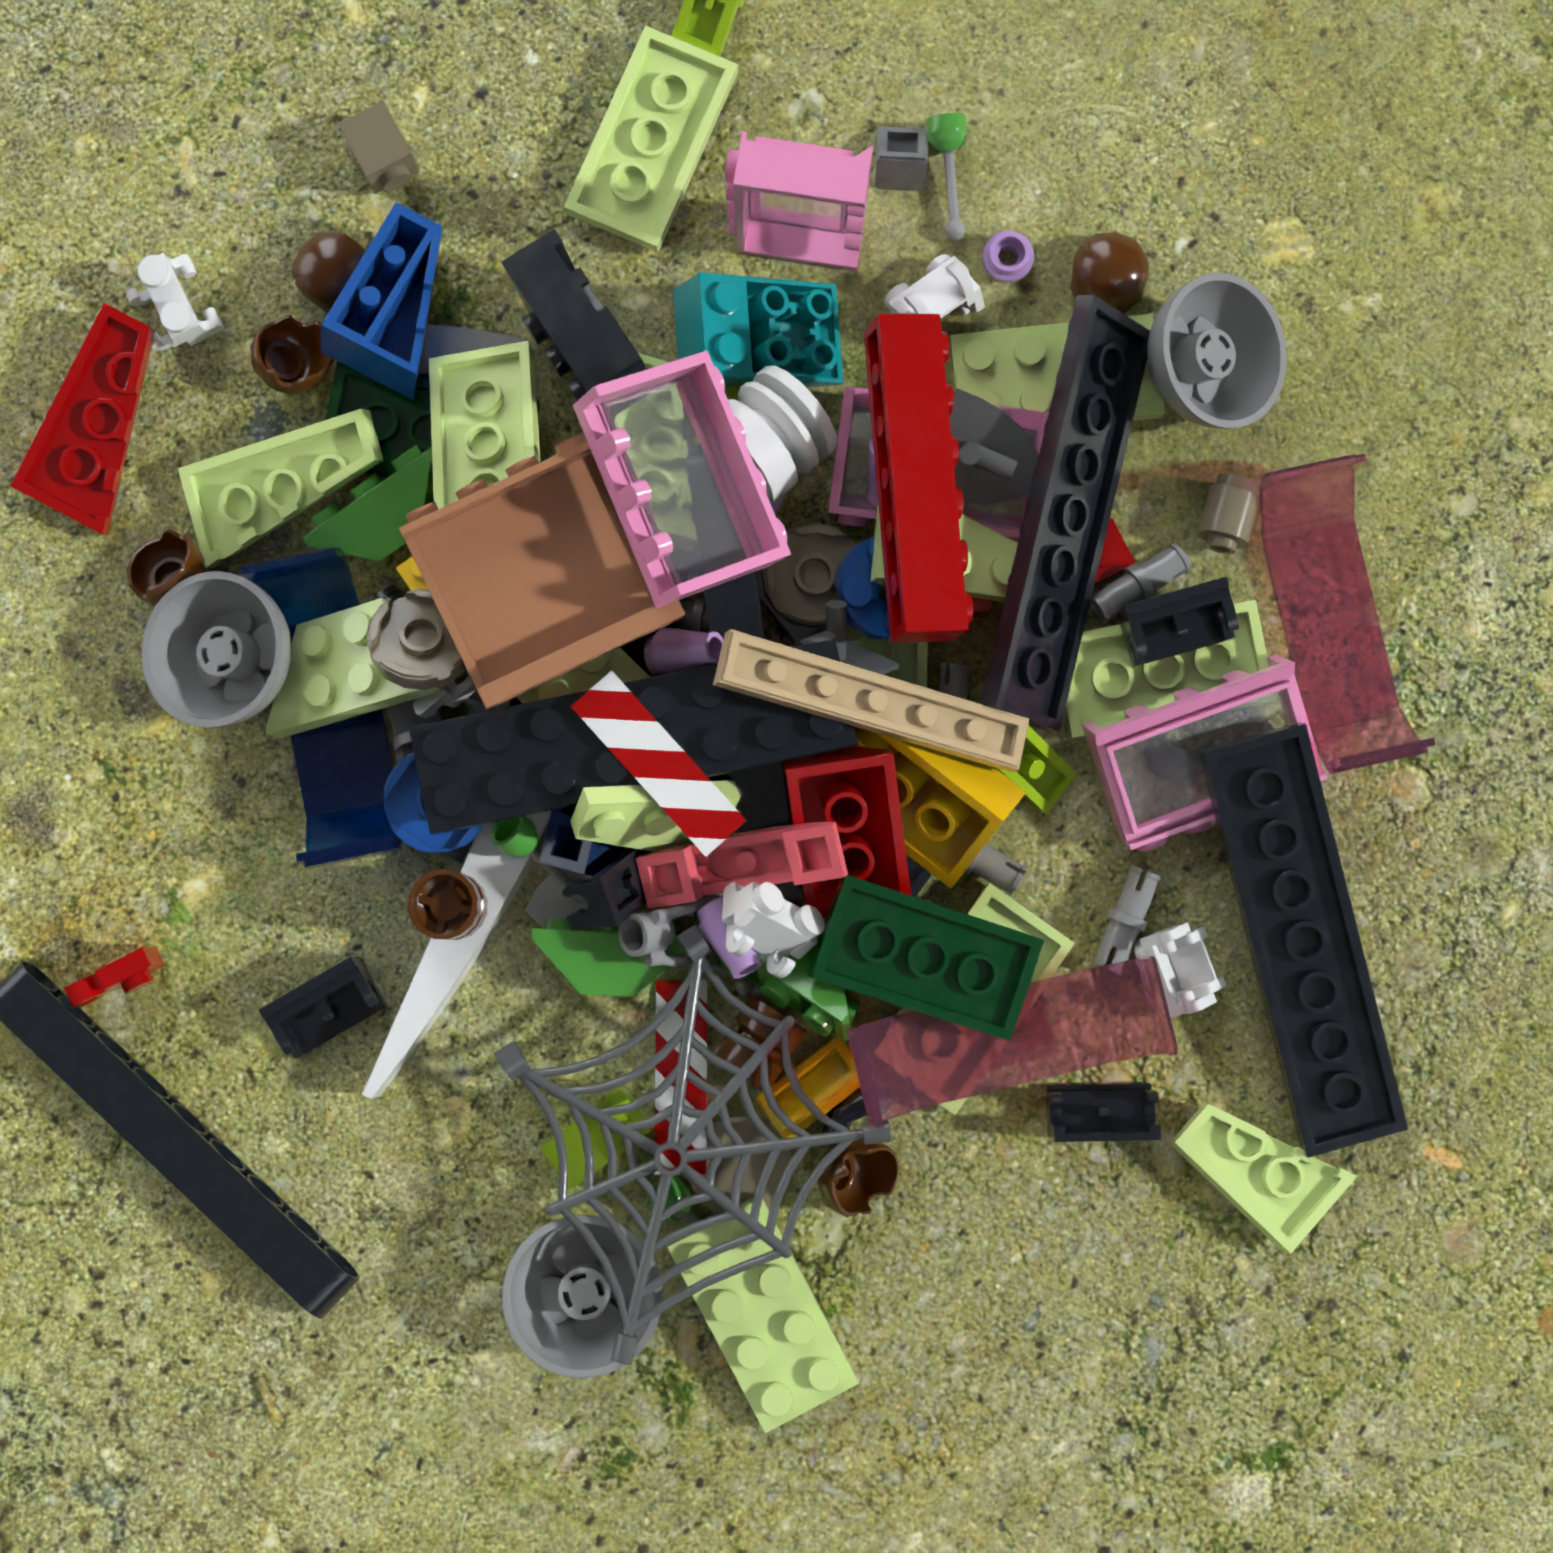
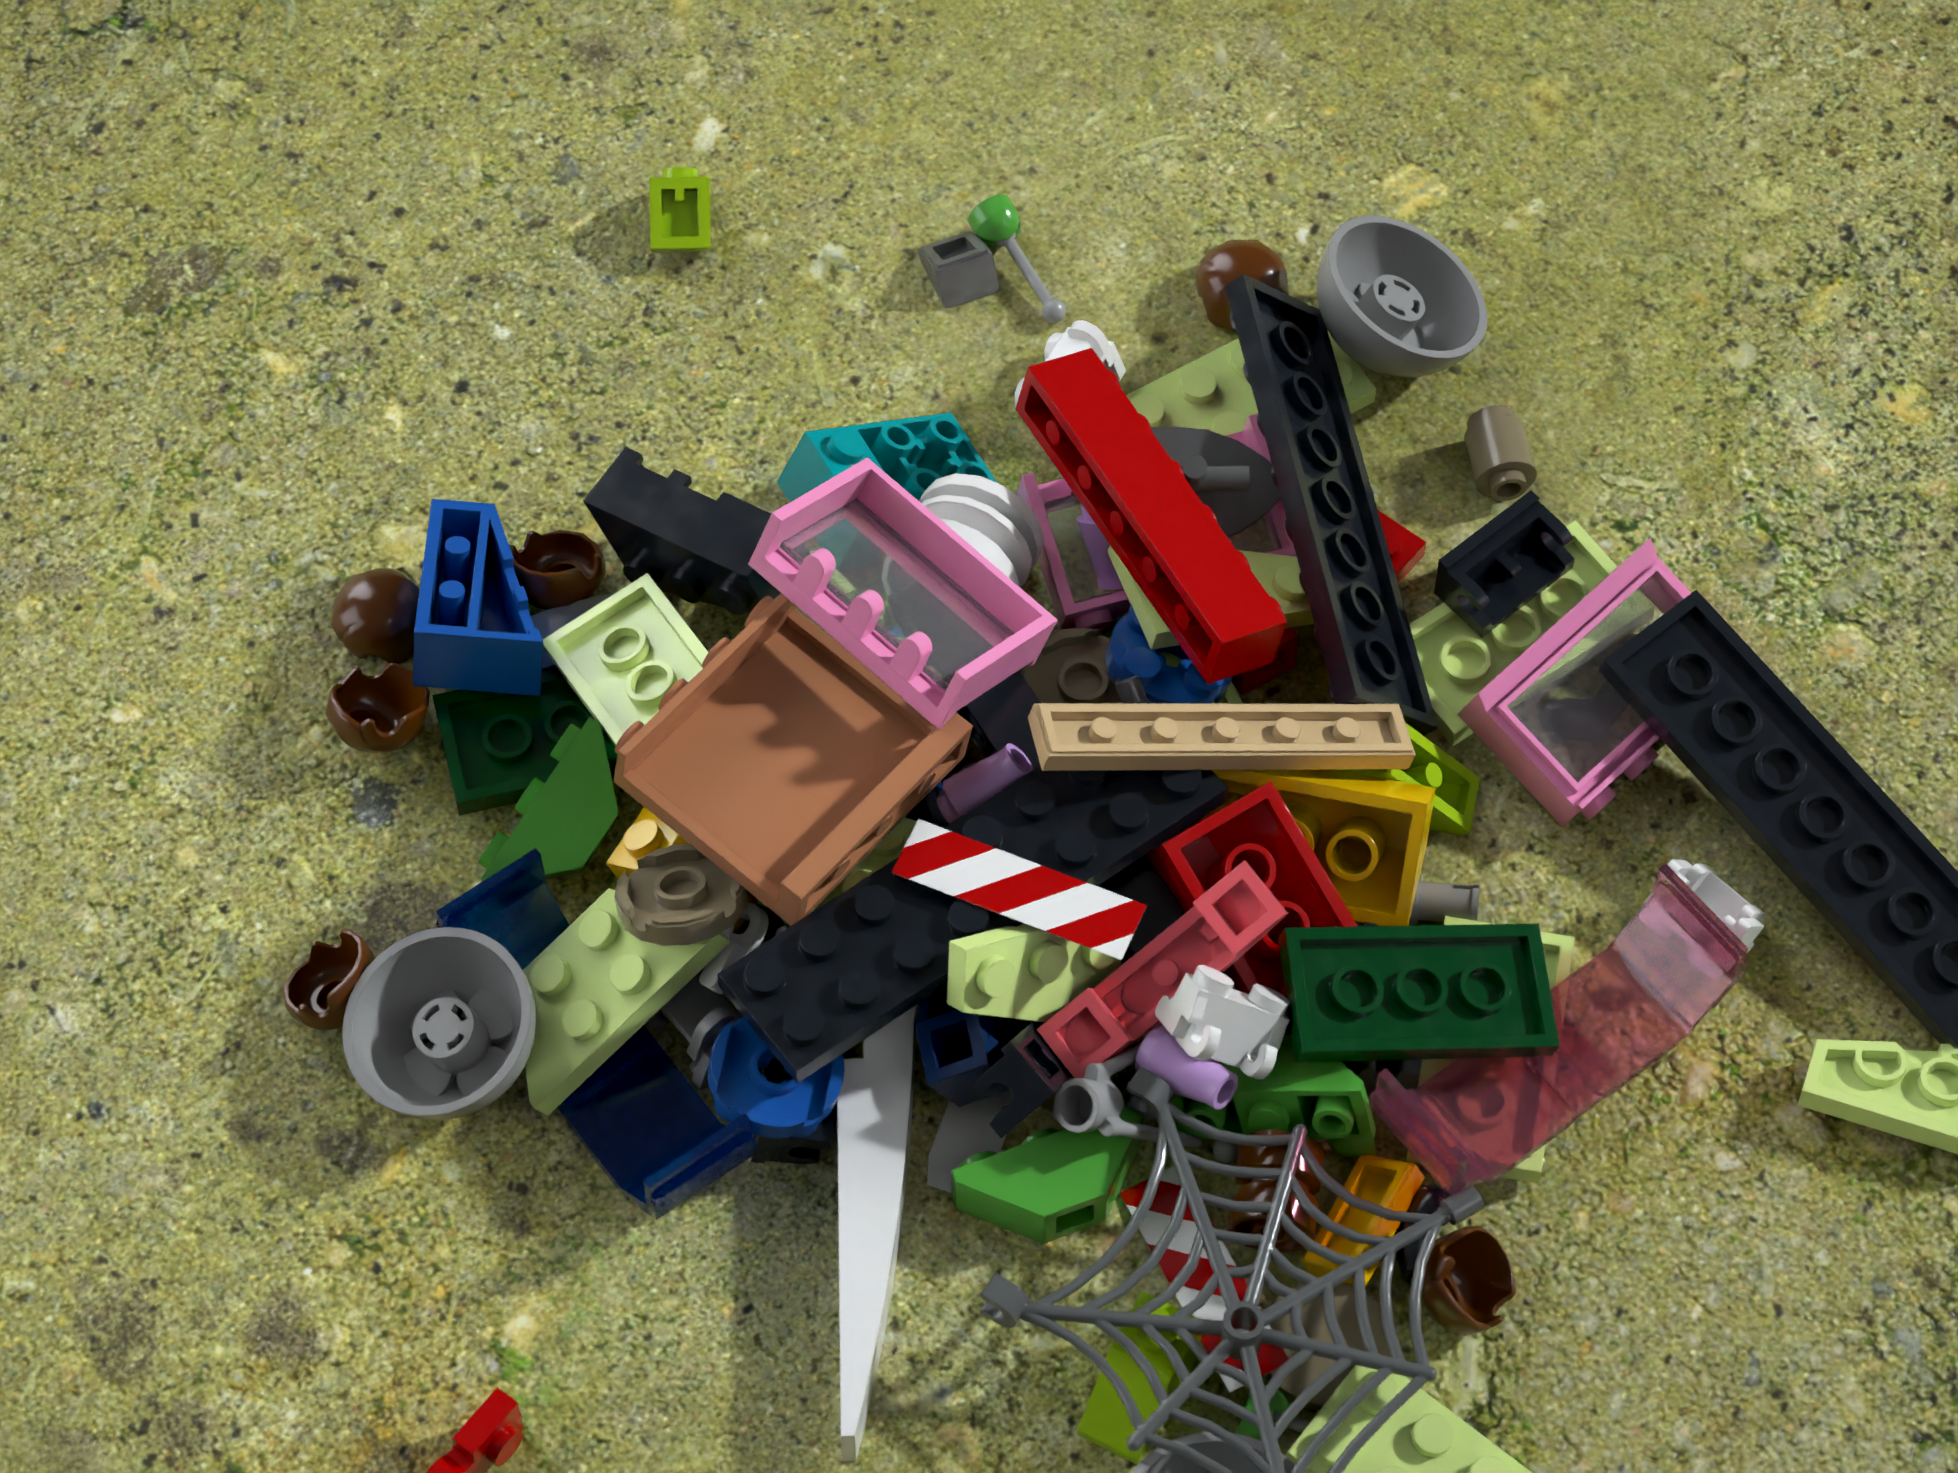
camera: 25 degrees left, 25 degrees down
red wing [10,303,155,536] -> none
white piece [126,253,225,351] -> none
yellowish green wing [177,409,384,568] -> none
black hinge [259,957,388,1059] -> none
dark tan brick [338,101,419,194] -> none
reddish brown wheel [408,869,488,940] -> none
bright green hinge [491,816,586,904] -> none
yellowish green plate [564,25,738,253] -> none
bright pink window [725,131,874,271] -> none
lavender plate [982,231,1034,283] -> none
black hinge [1046,1083,1161,1142] -> none
light grey pin [1090,543,1191,625] -> none
light grey pin [1092,865,1162,974] -> none
clear pink windscreen [1259,453,1436,775] -> none
none -> reddish brown hair [509,530,606,610]

